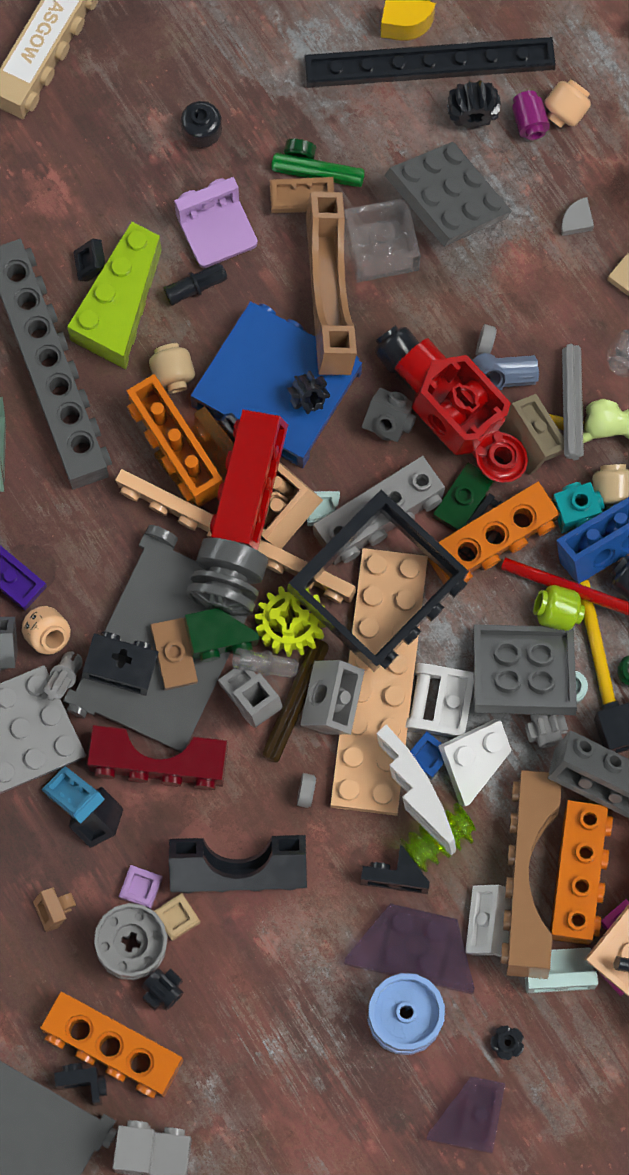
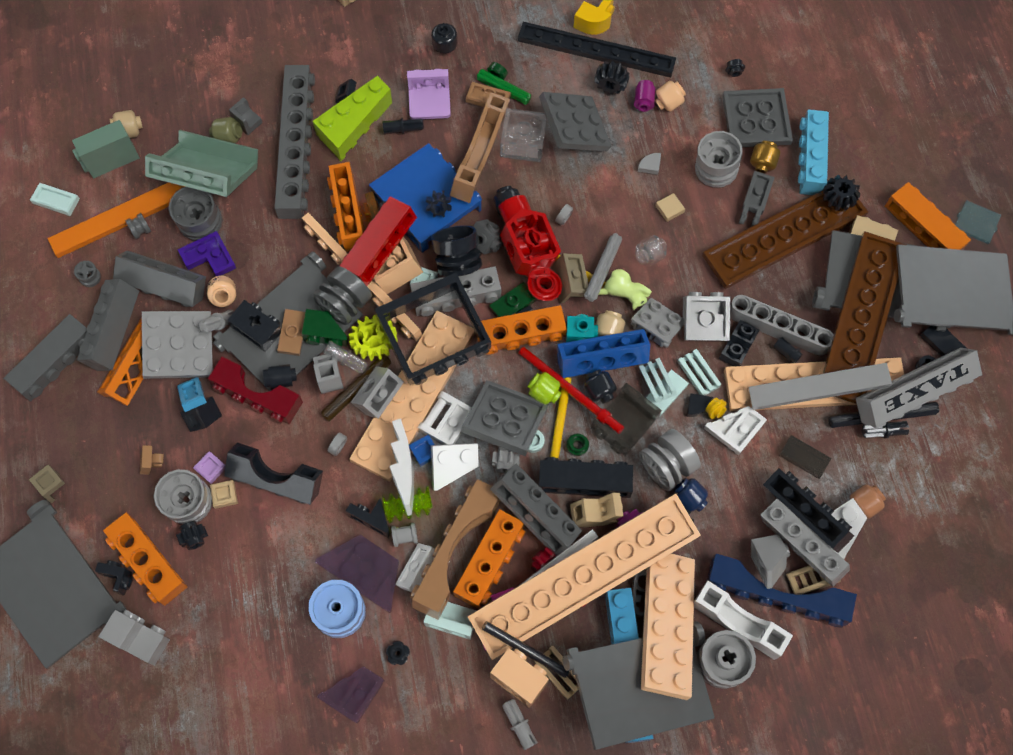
camera: 20 degrees right, 5 degrees down
tan head [149,343,195,394] -> none
sand blue piece [473,353,539,390] -> none
none -> black brick [263,364,297,389]
none -> light grey bush [391,522,418,547]
none -> black wheel [431,226,482,277]

